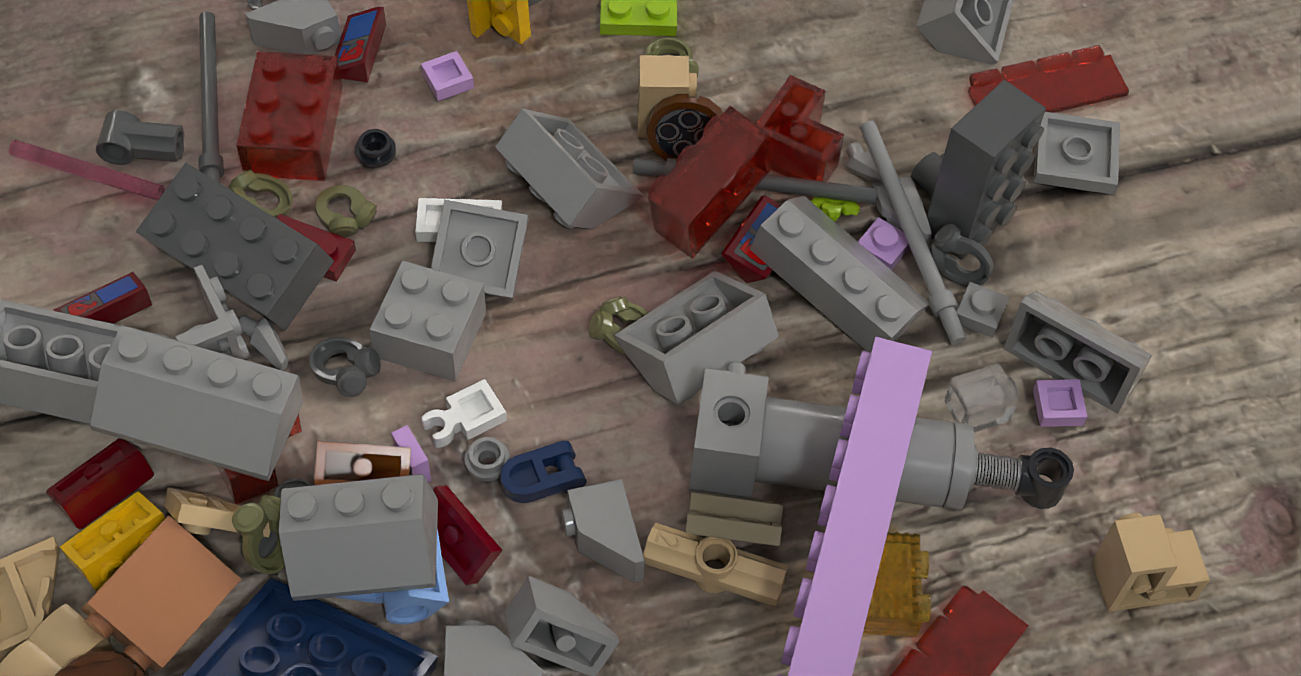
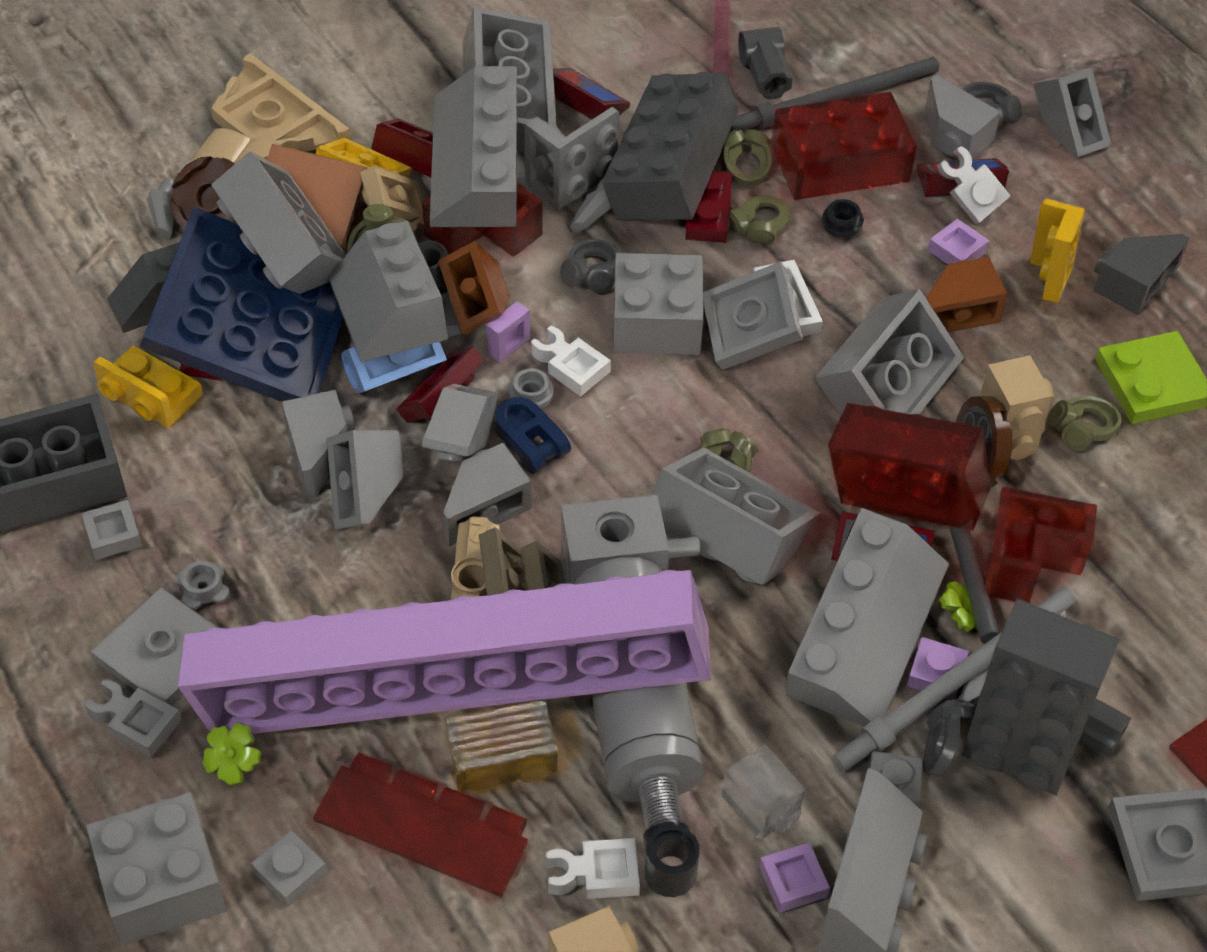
camera: 75 degrees right, 5 degrees down
none -> light grey slope [211,151,346,294]
none -> light grey slope [422,384,498,461]
none -> white plate [546,838,640,899]
none -> dark orange slope [926,257,1008,332]
none -> white plate [937,146,1011,224]

